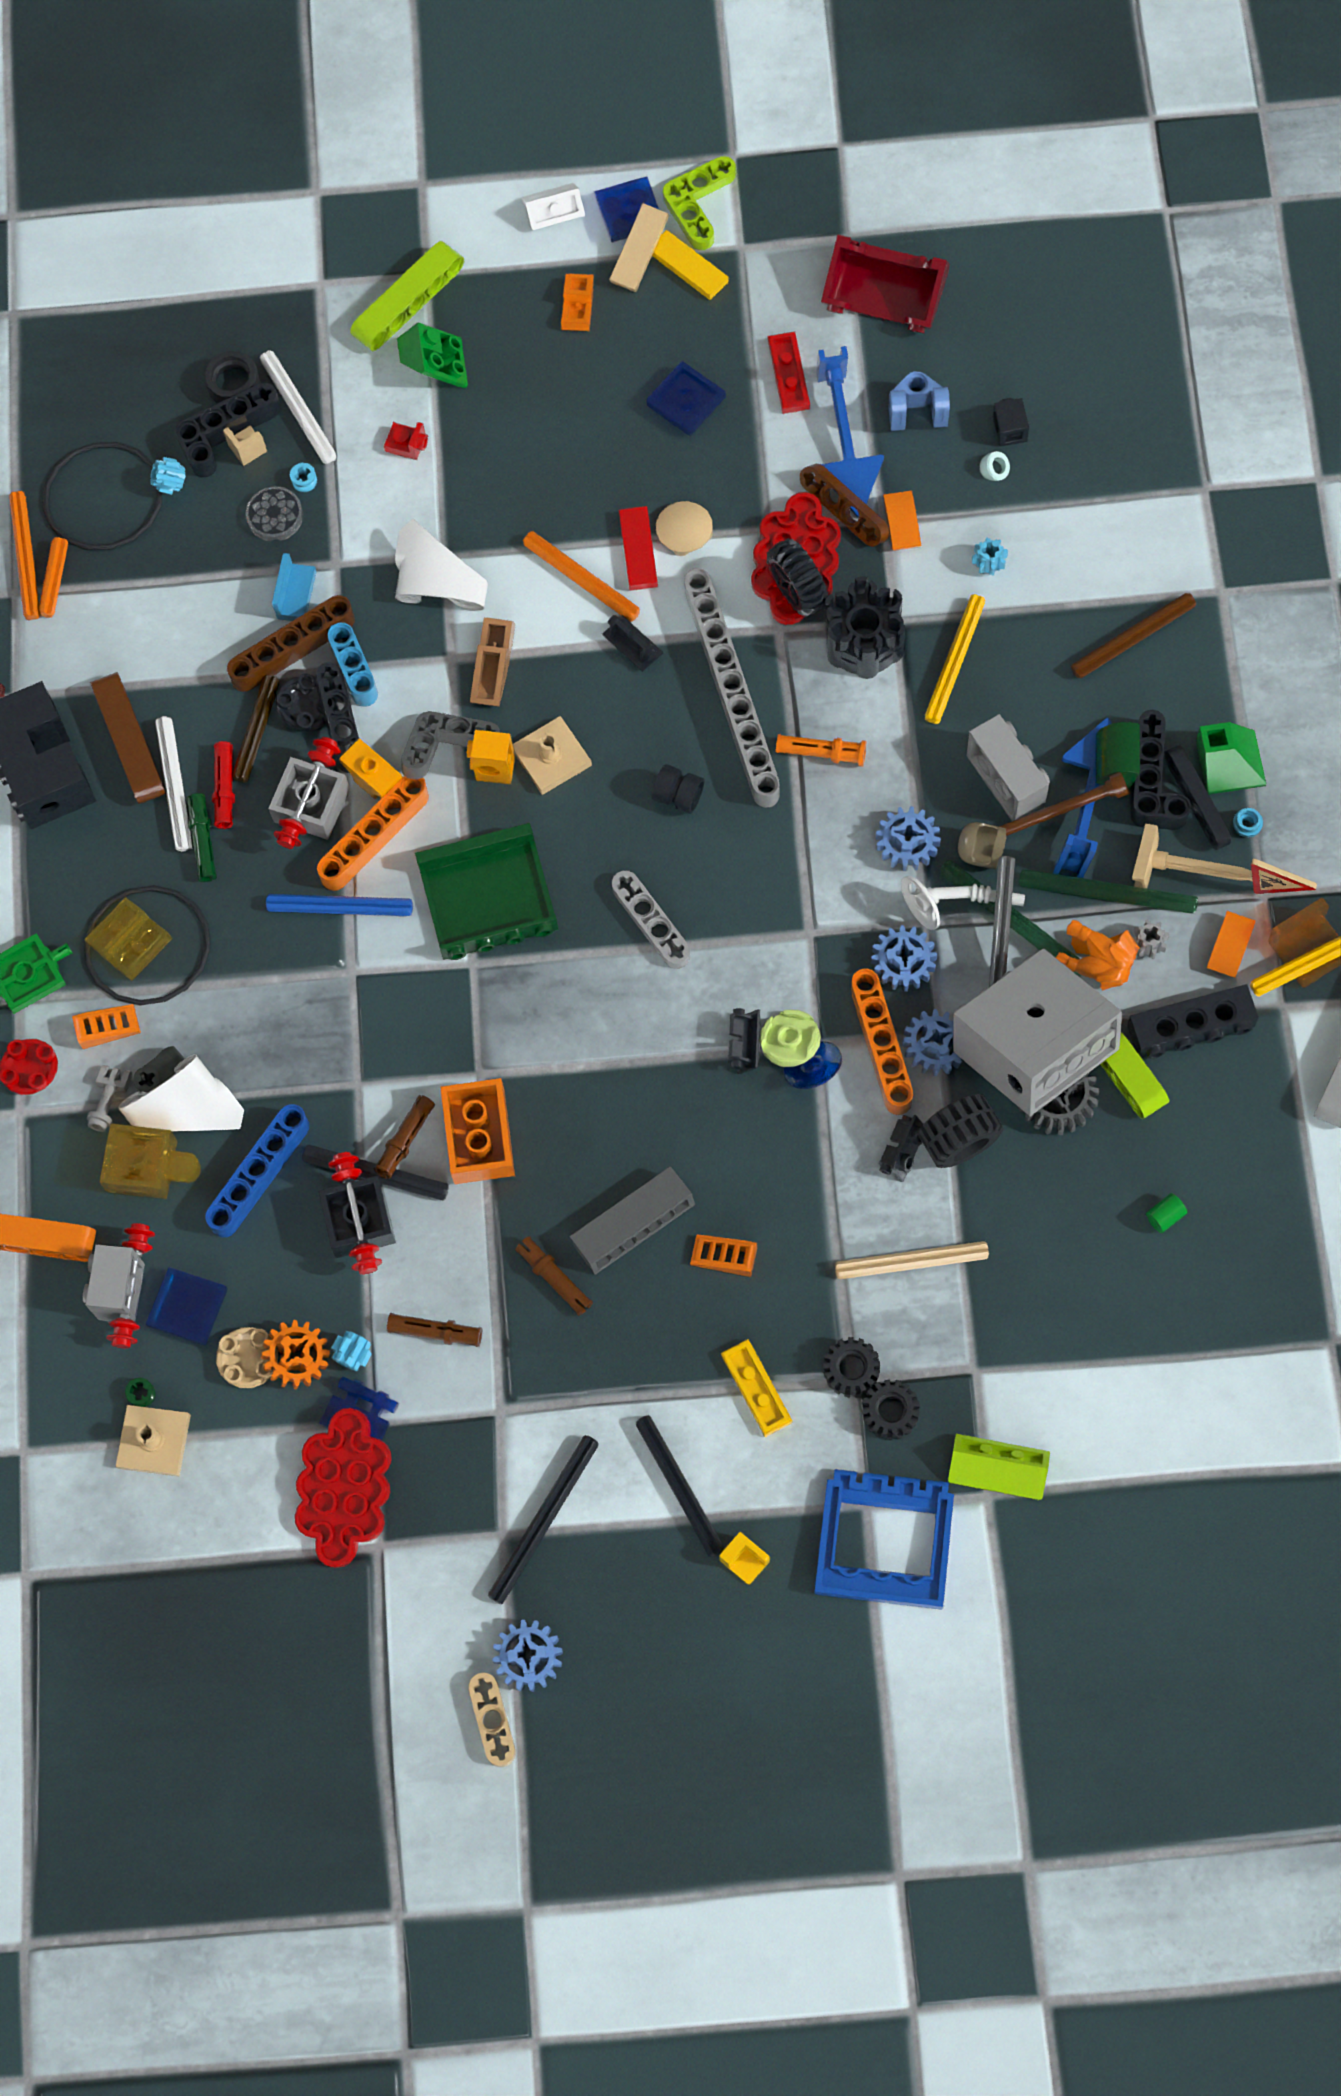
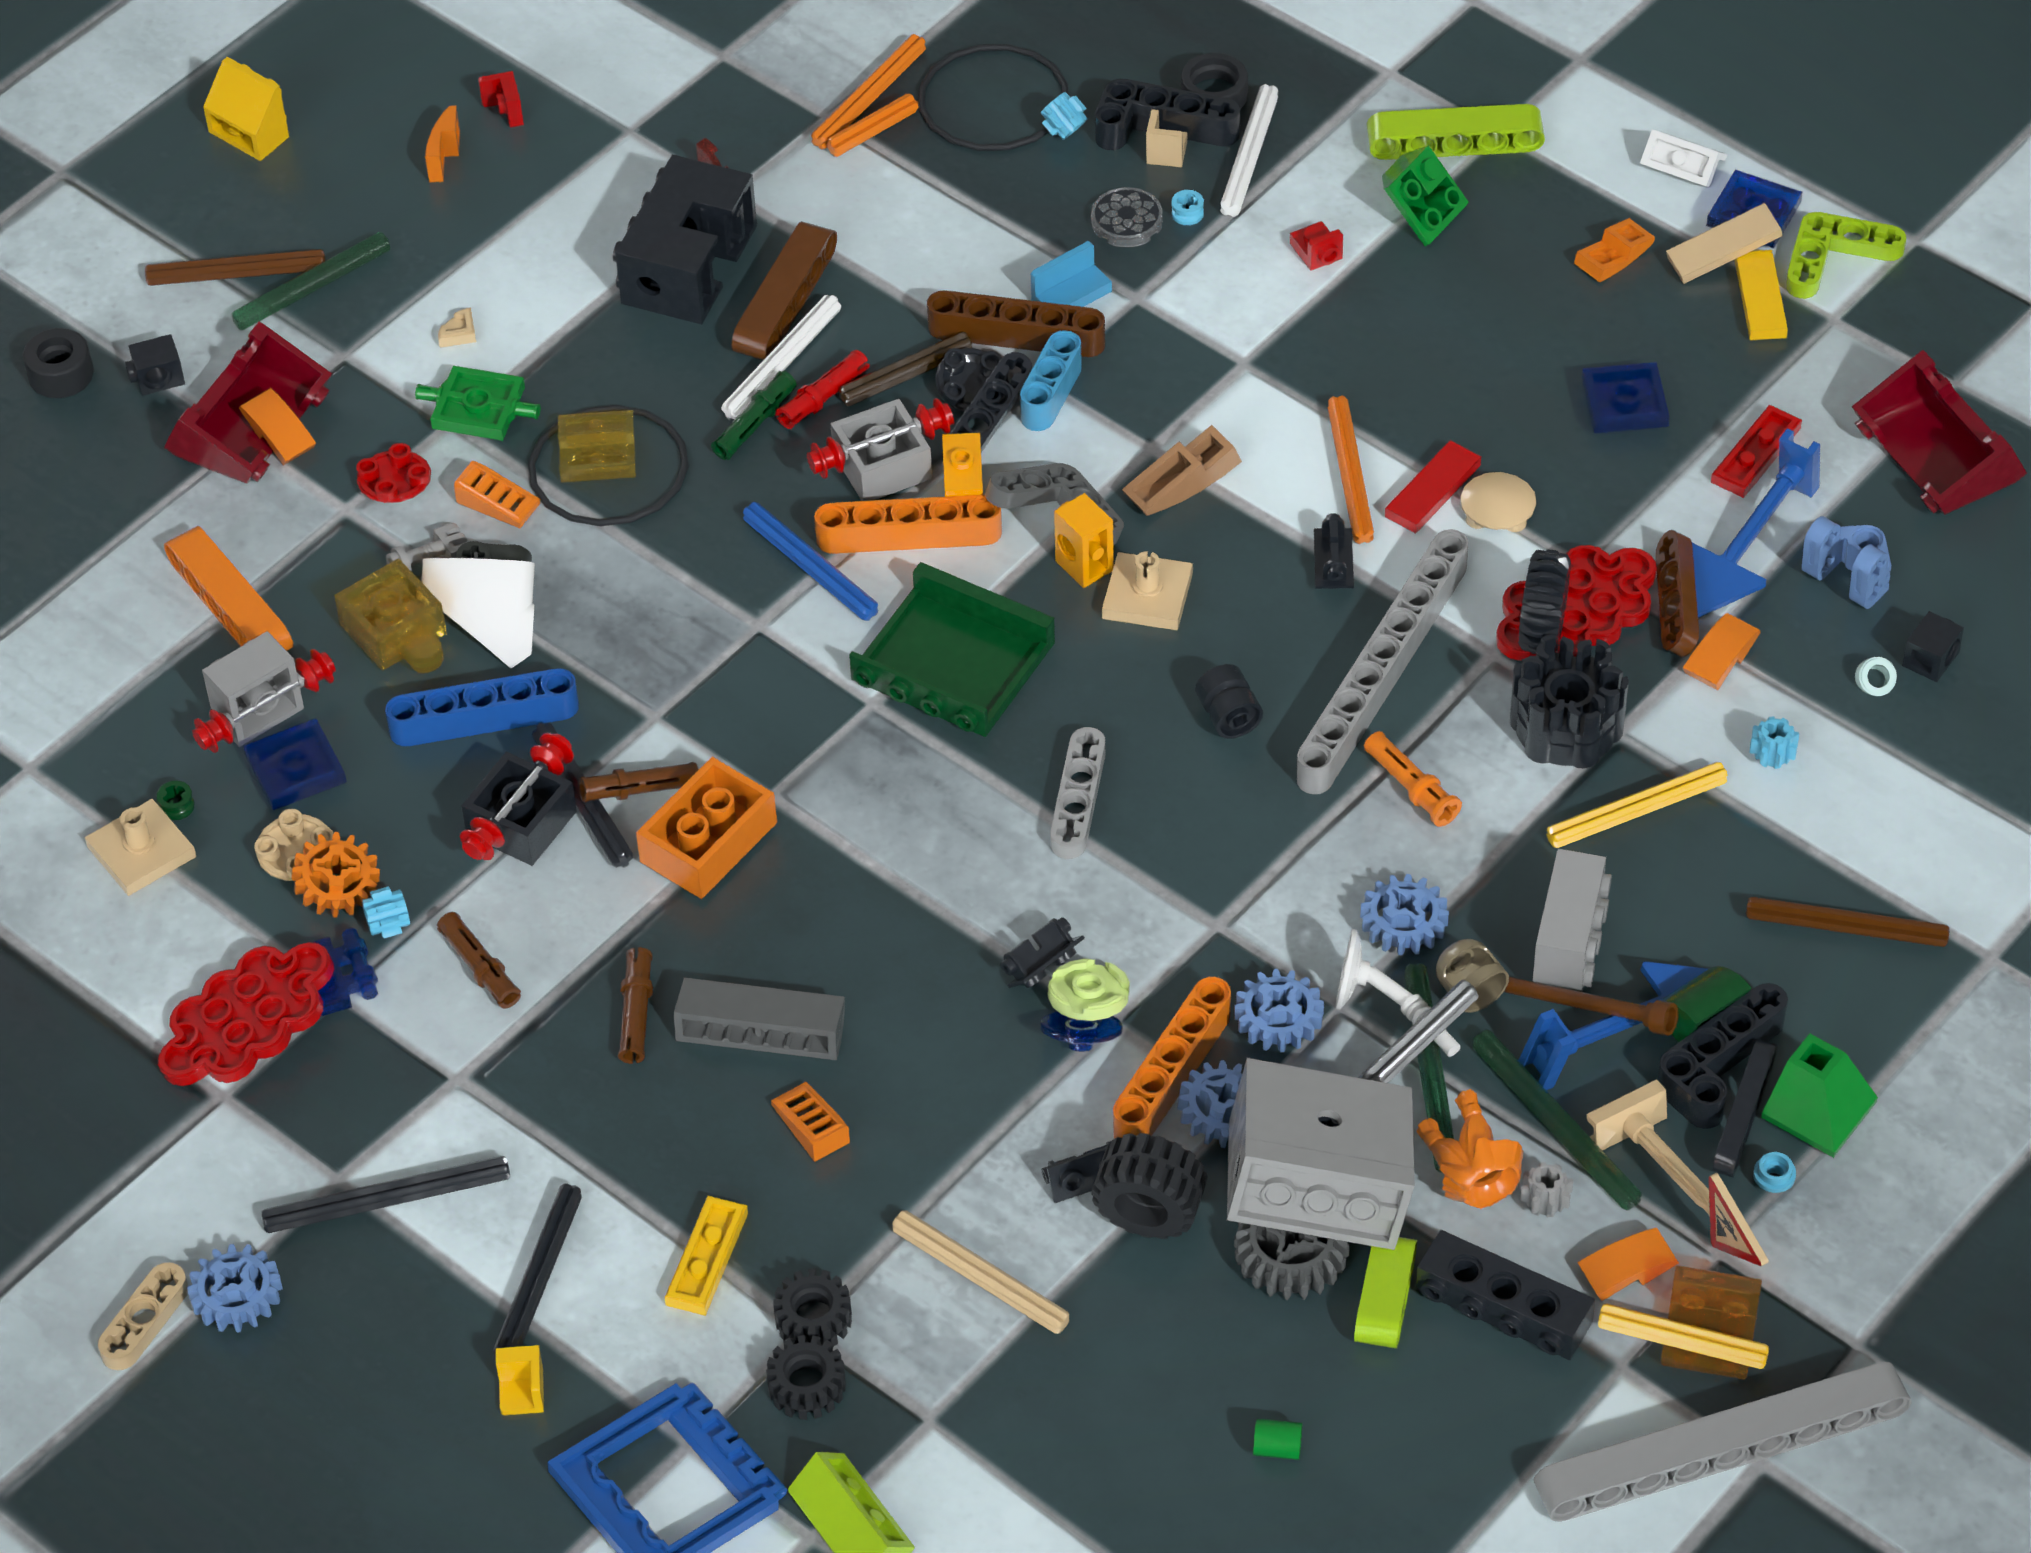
camera: 40 degrees right, 20 degrees down
white panel [395,519,488,611] -> none

